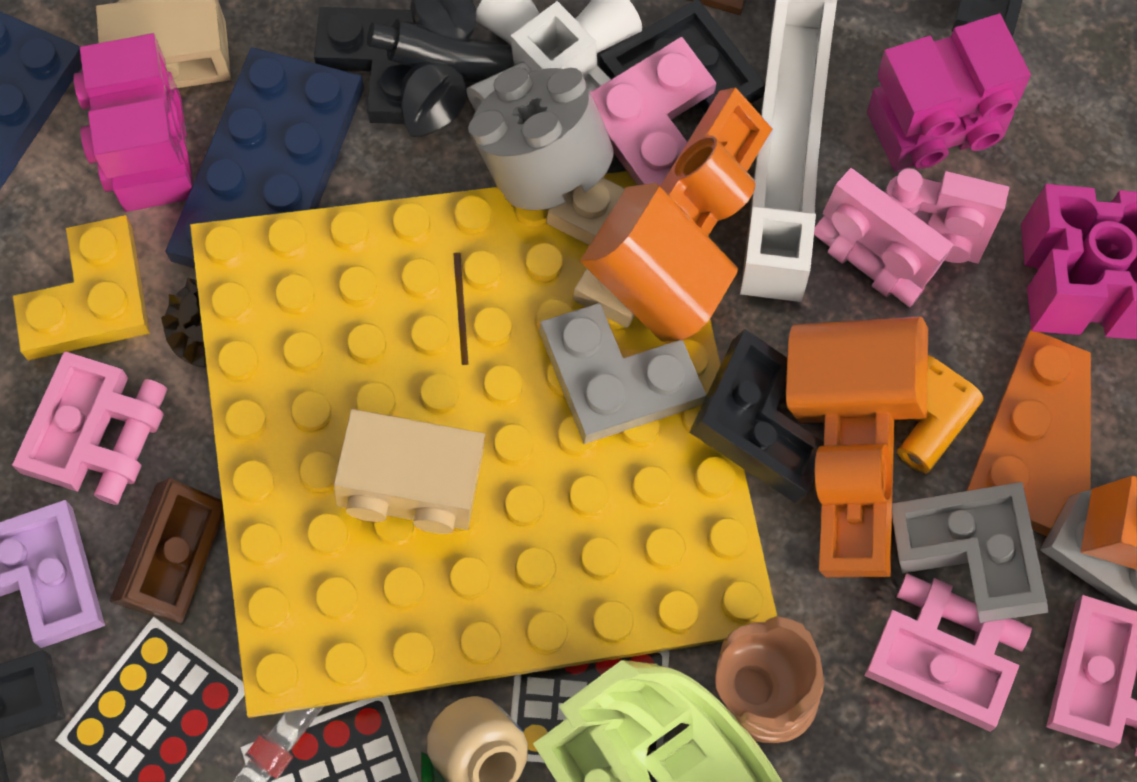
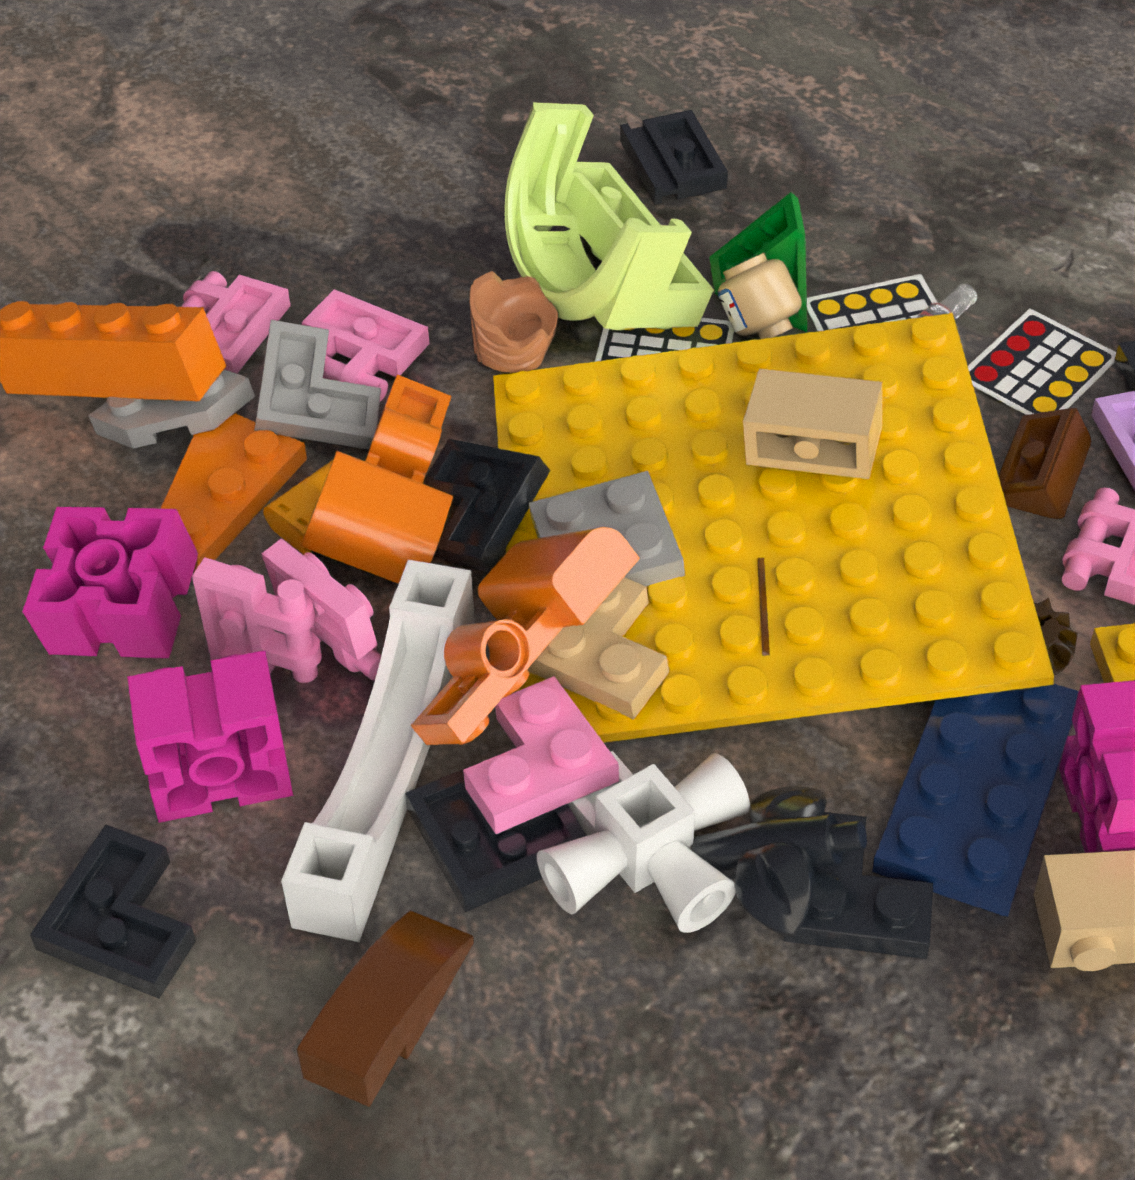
camera: 175 degrees left, 20 degrees down
light grey brick [468,67,614,210] -> none

